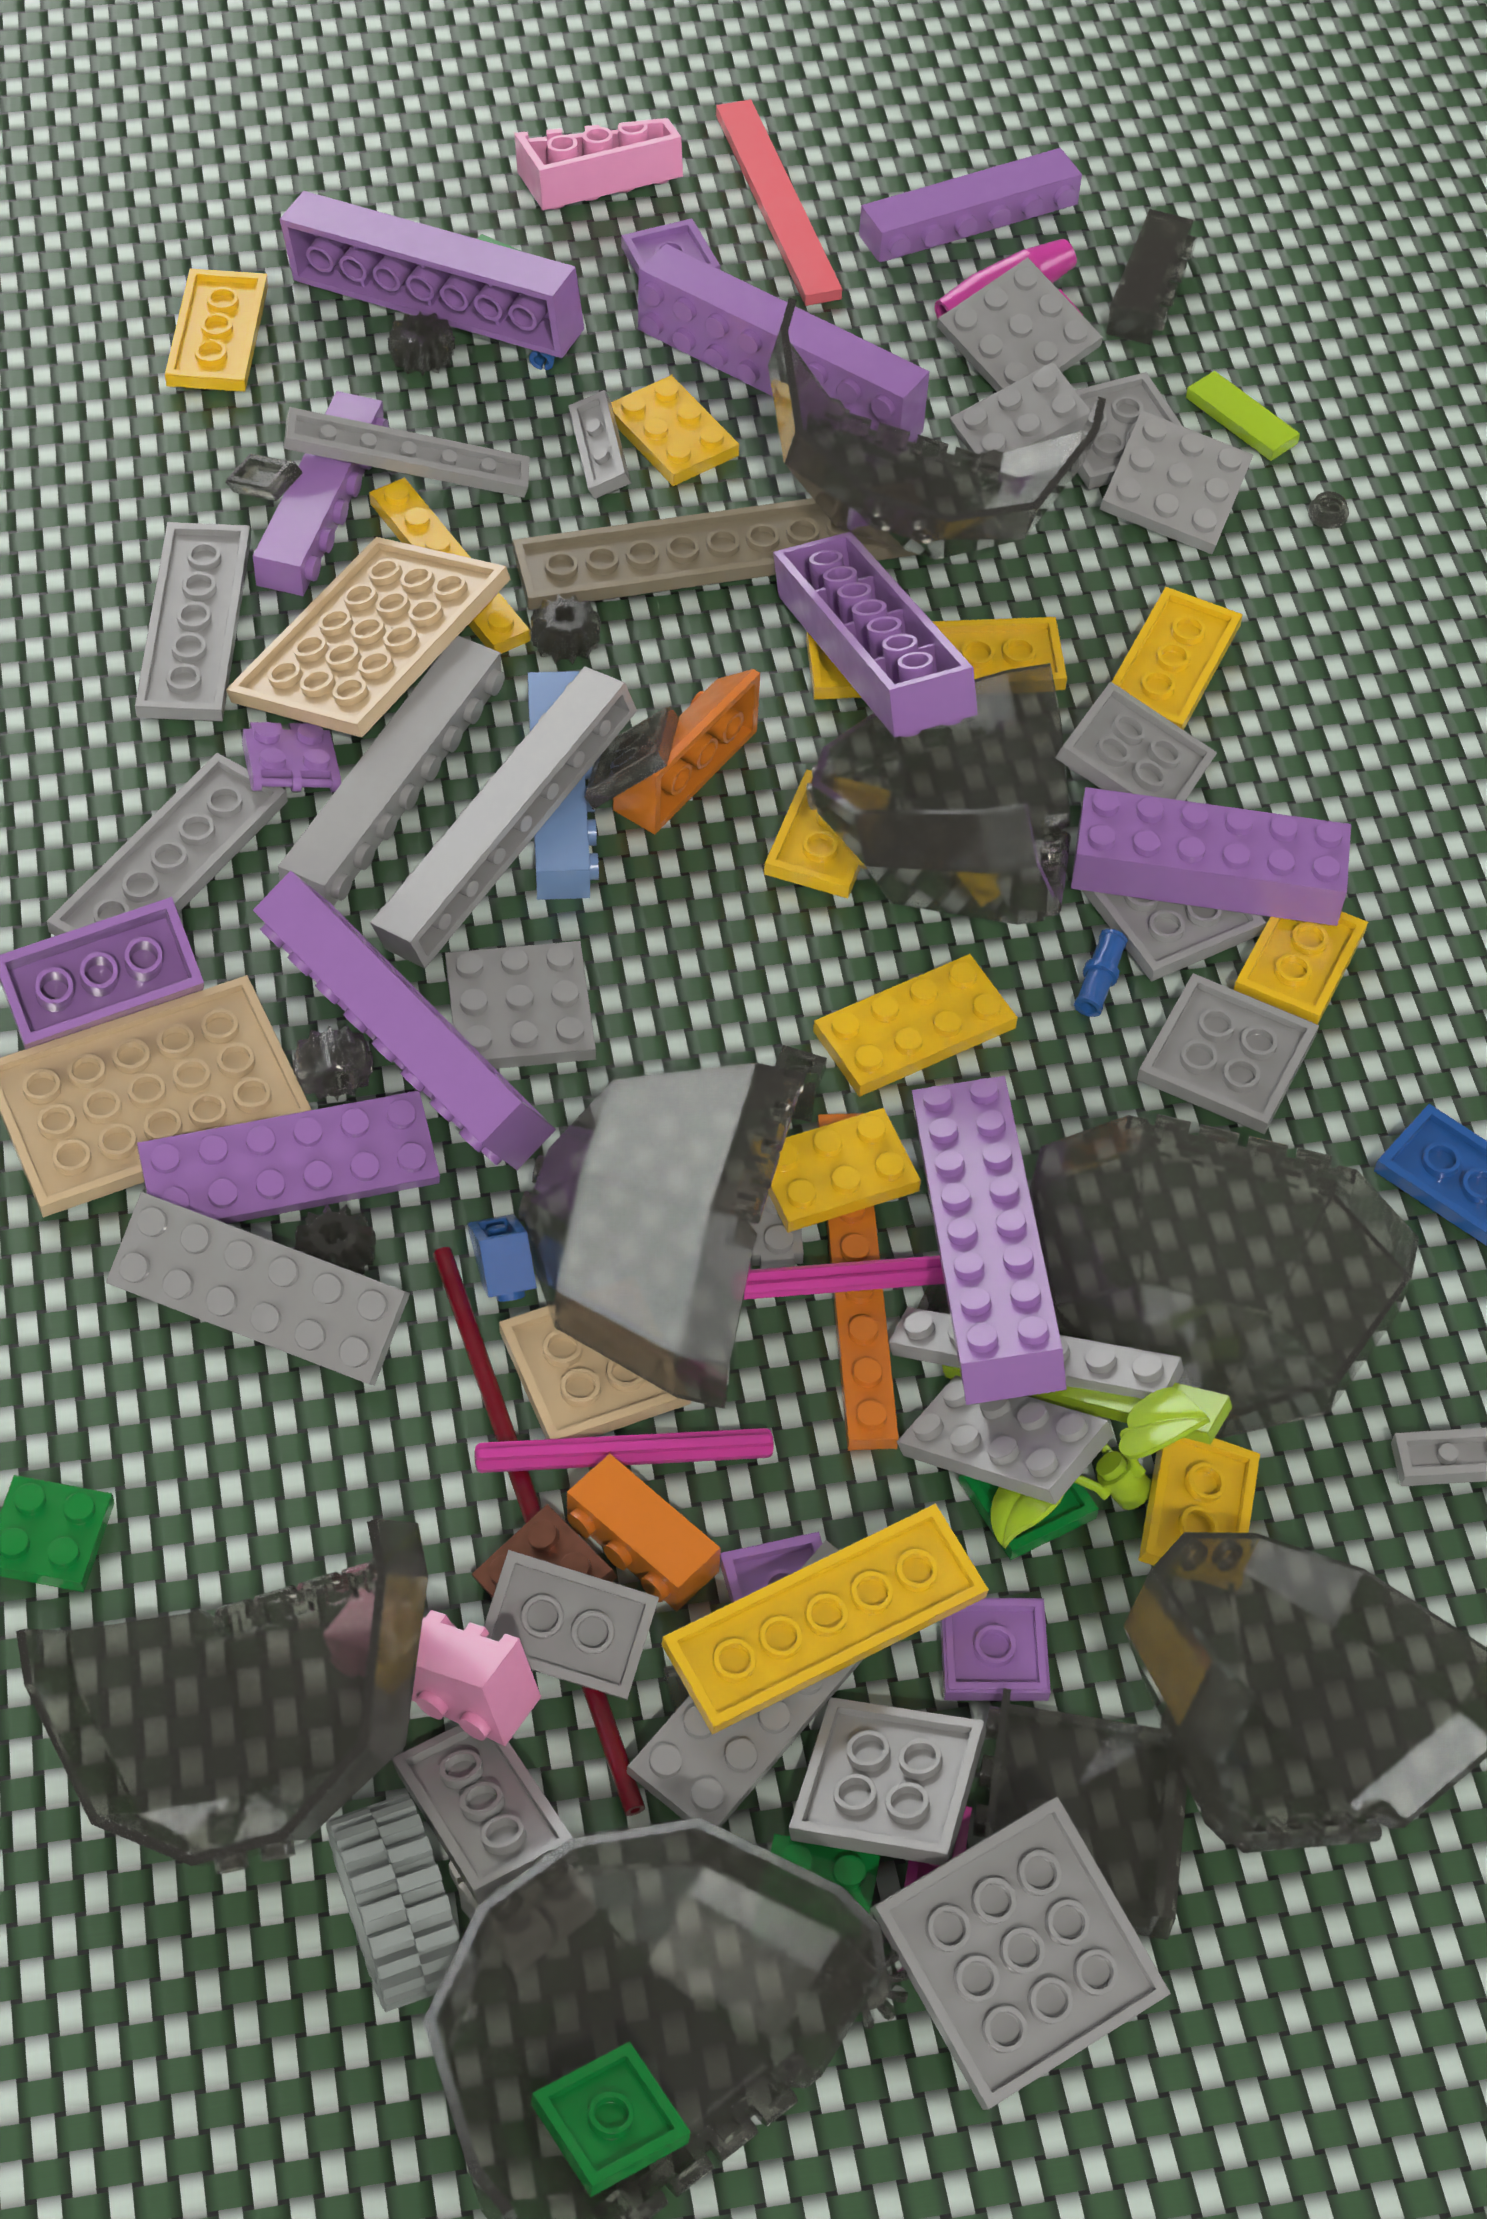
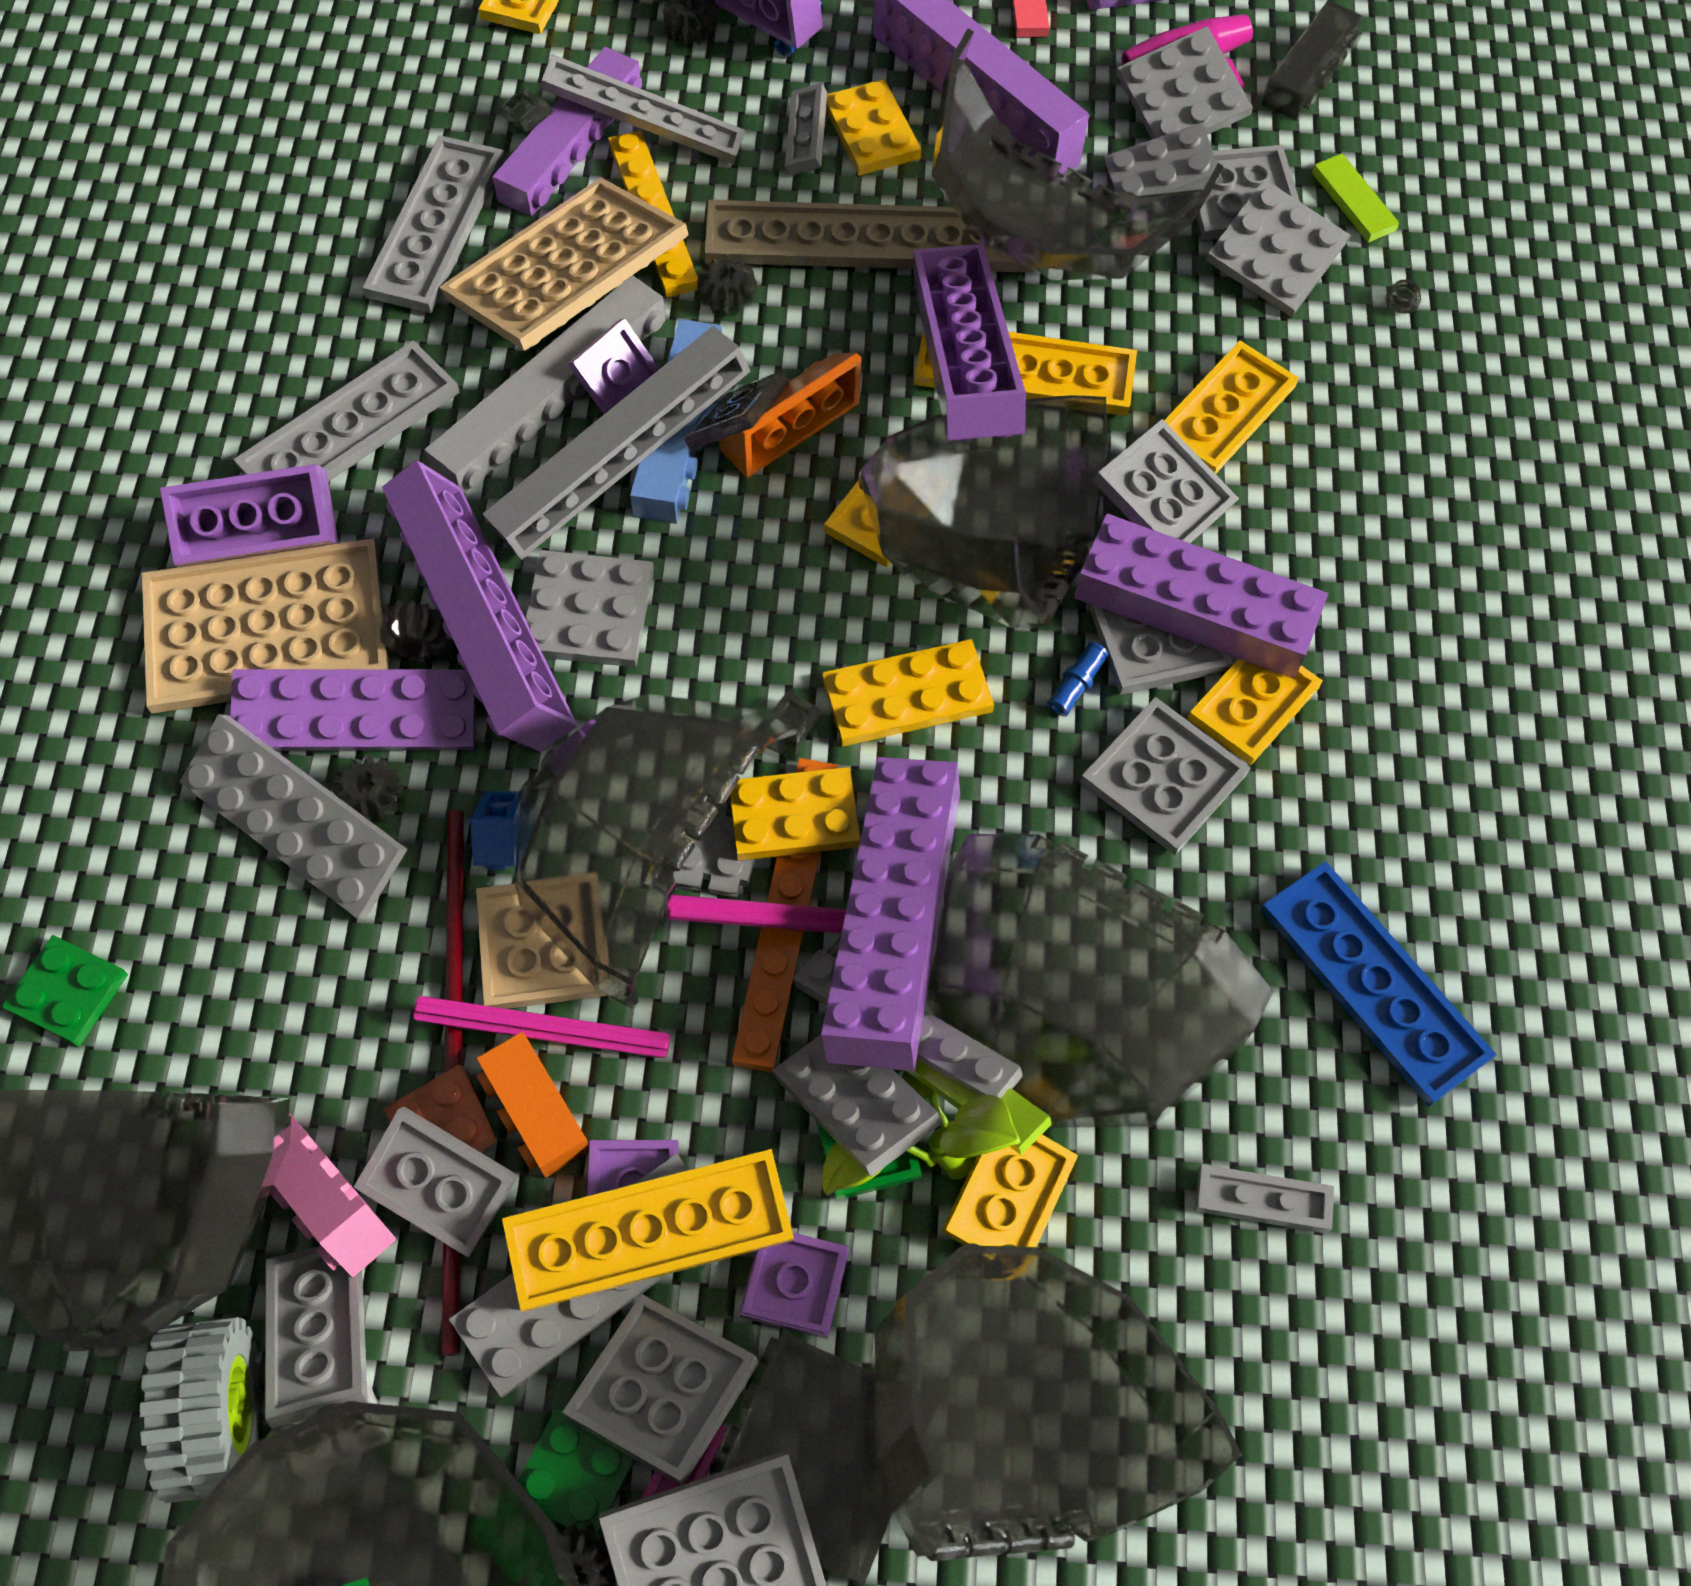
camera: 15 degrees right, 10 degrees up
medium lavender plate [242,722,341,792] -> none
none -> medium lavender plate [567,318,659,414]

